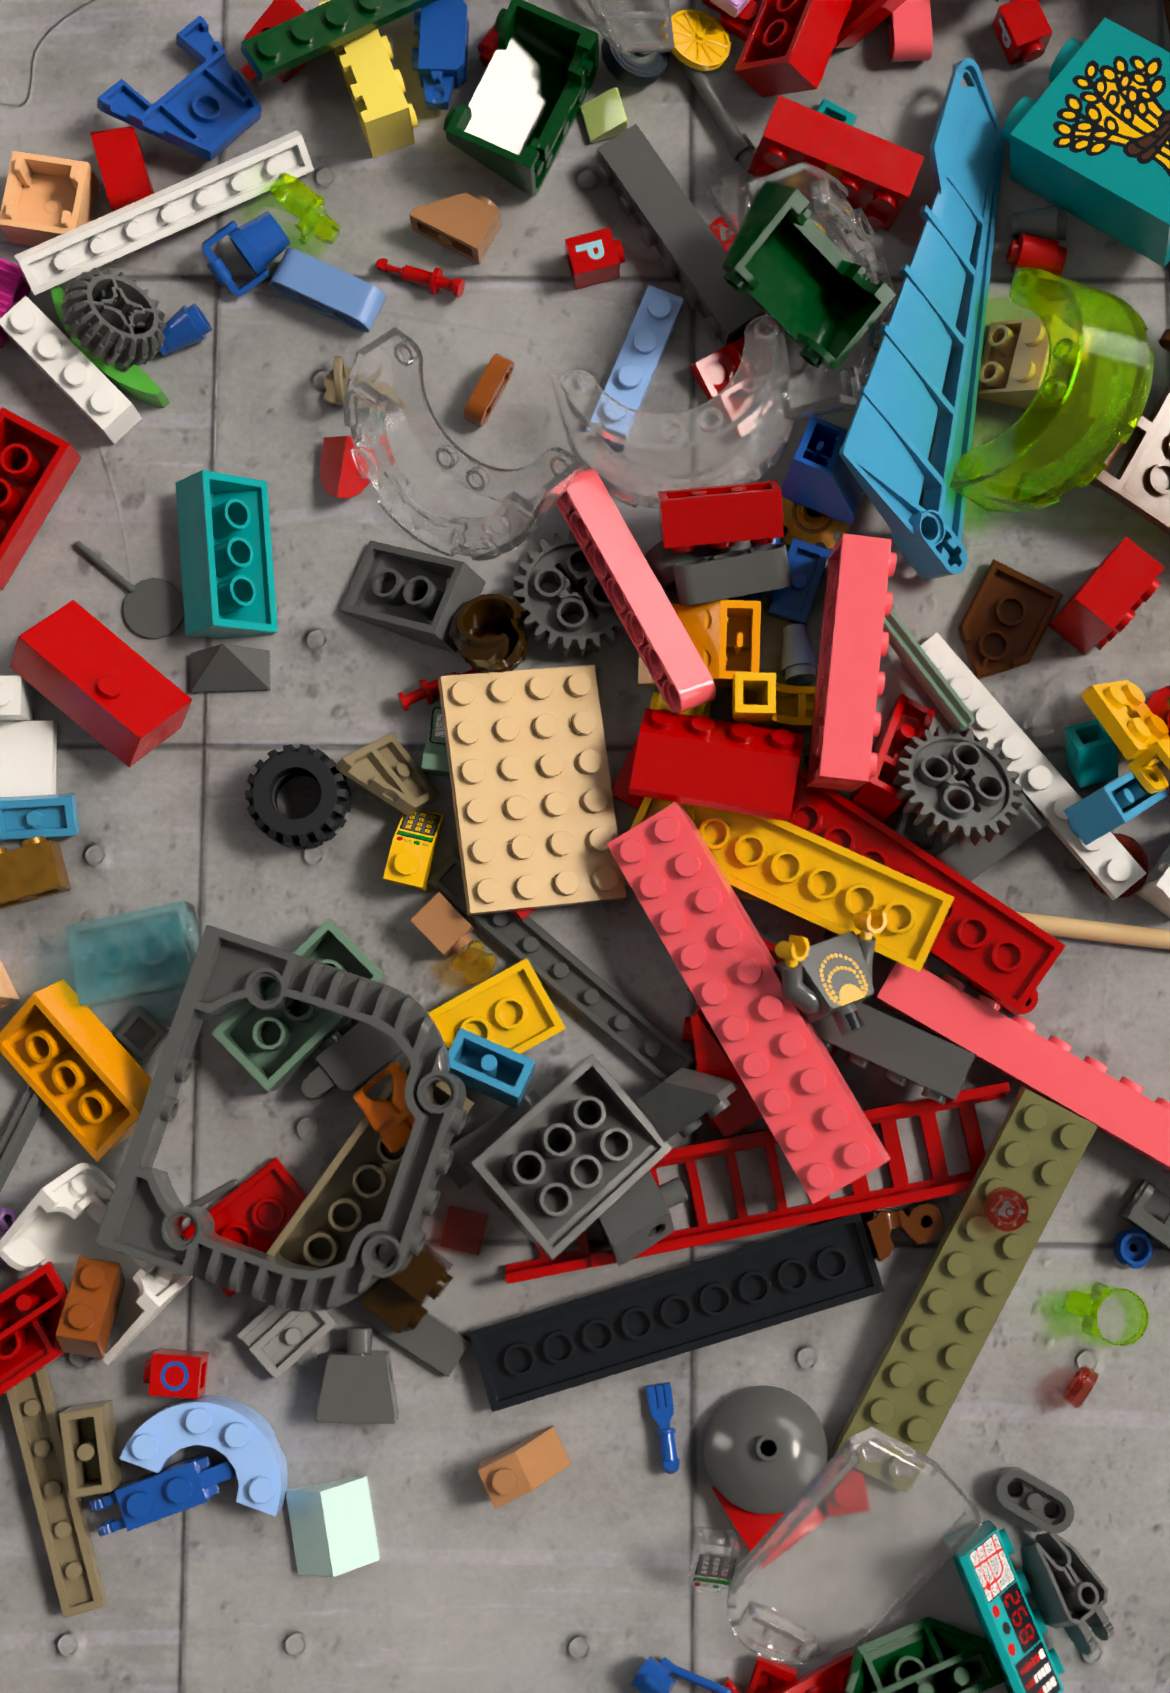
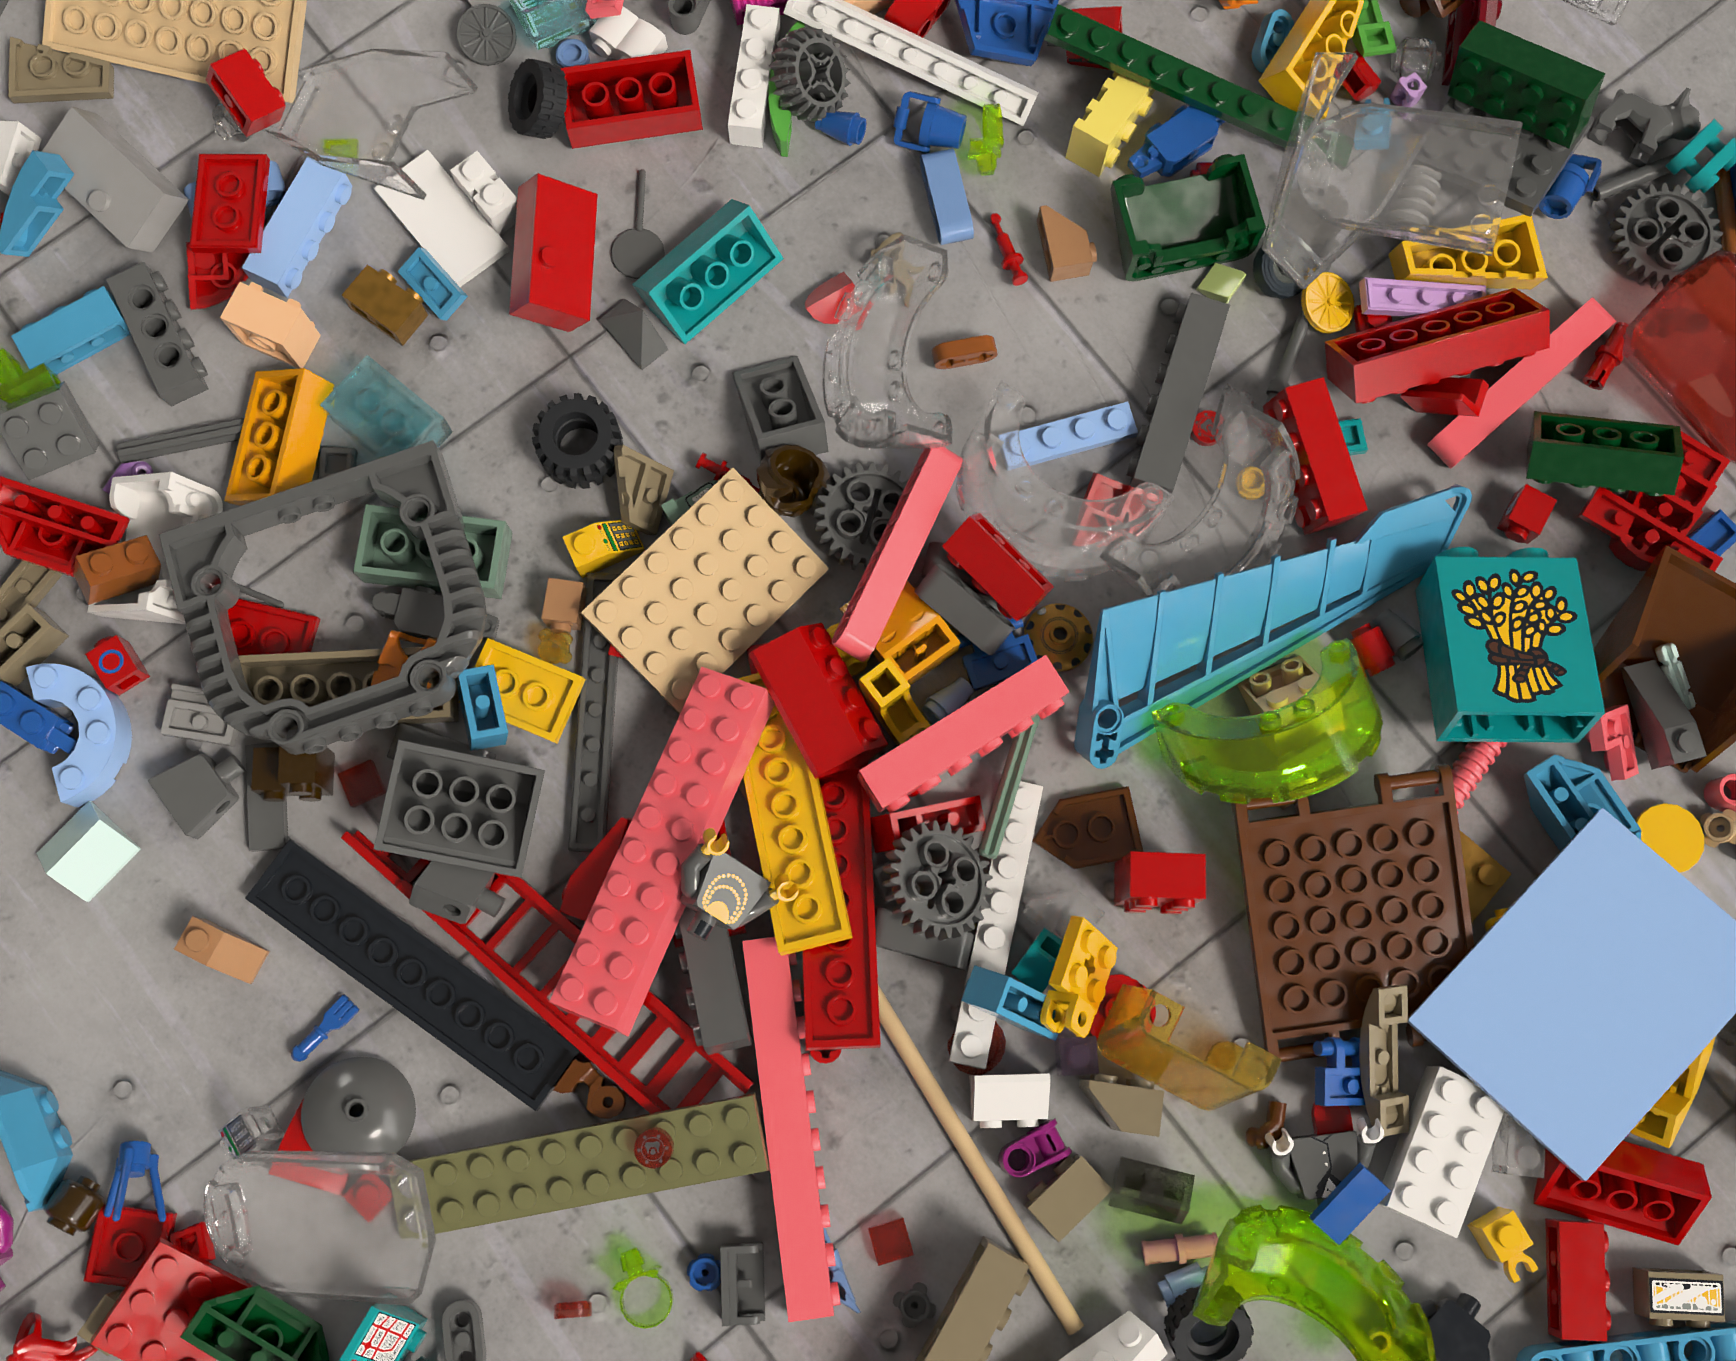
camera: 45 degrees right, 5 degrees down
red brick [565,227,625,290] -> none
dark grey slope [636,1067,739,1141] -> none
dark green windscreen [722,181,896,371] -> none
blue slope [781,415,864,525] -> none

